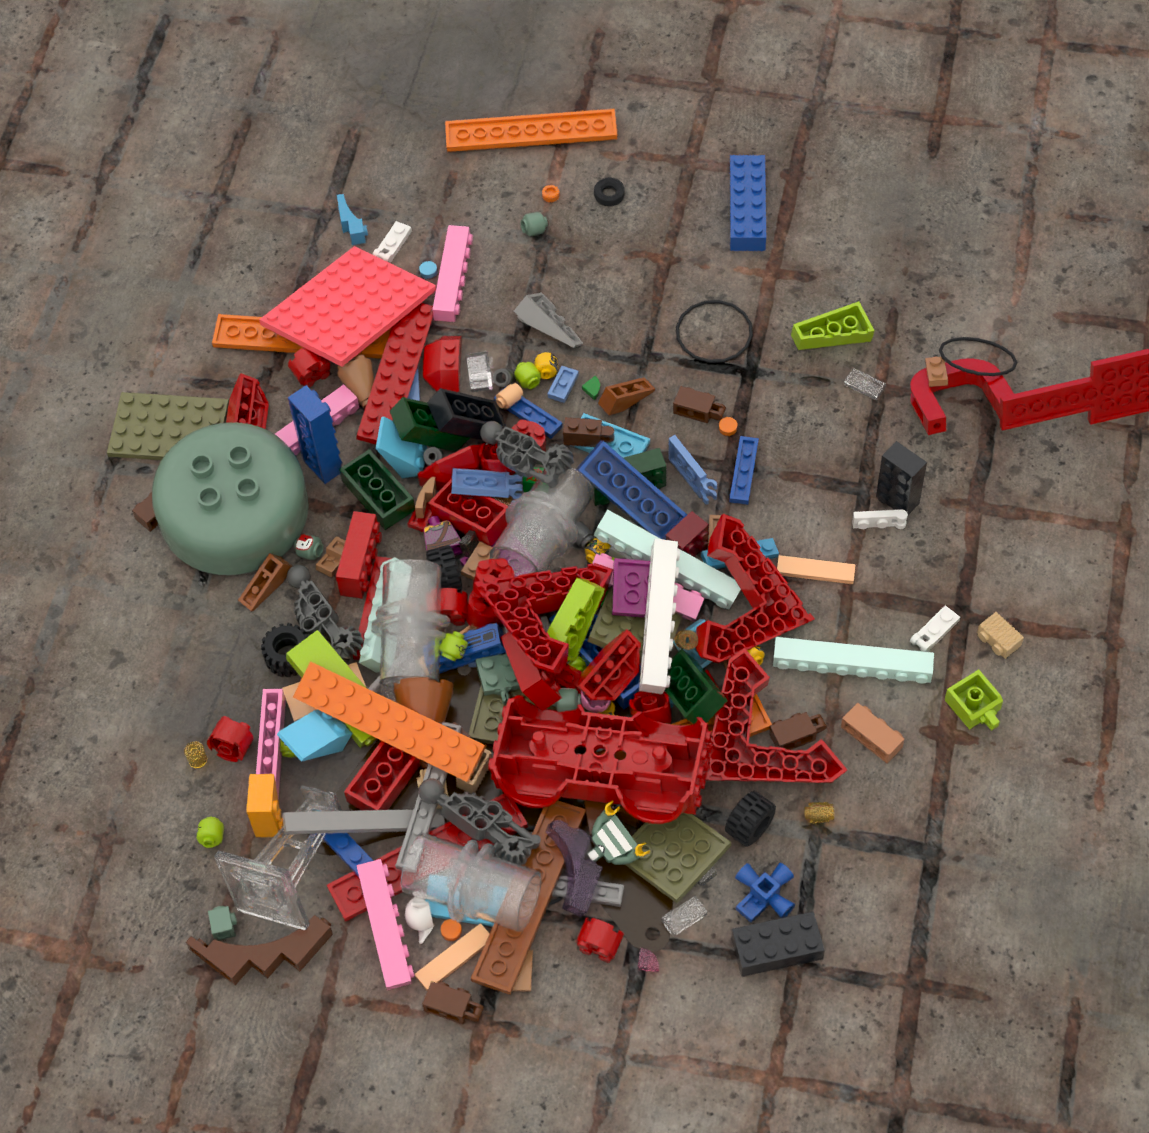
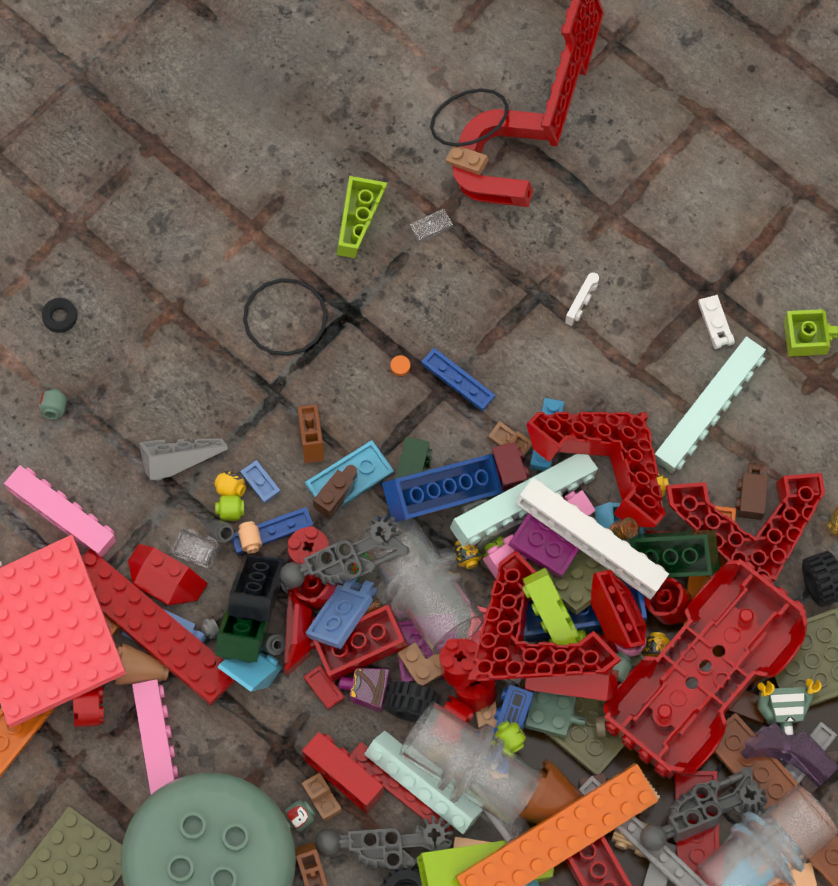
camera: 65 degrees left, 10 degrees up
red wedge [226,373,269,429] -> none
blue brick [288,385,342,484] -> none
dark green brick [339,449,415,530] -> none
medium nougat slope [415,477,437,518] -> none
medium azure tile [419,261,438,279] -> none
clear smoke plate [459,530,479,558] -> none
orange tile [542,185,560,202] -> none
green tile [582,376,600,400] -> none
medium blue tile [669,435,717,505] -> none
reddish brown brick [673,386,726,424] -> none
blue brick [730,155,766,251] -> none
light nougat tile [777,555,855,584] -> none
nougat brick [841,703,904,764] -> none
black brick [876,441,927,515] -> none
tan brick [977,612,1024,659] -> none

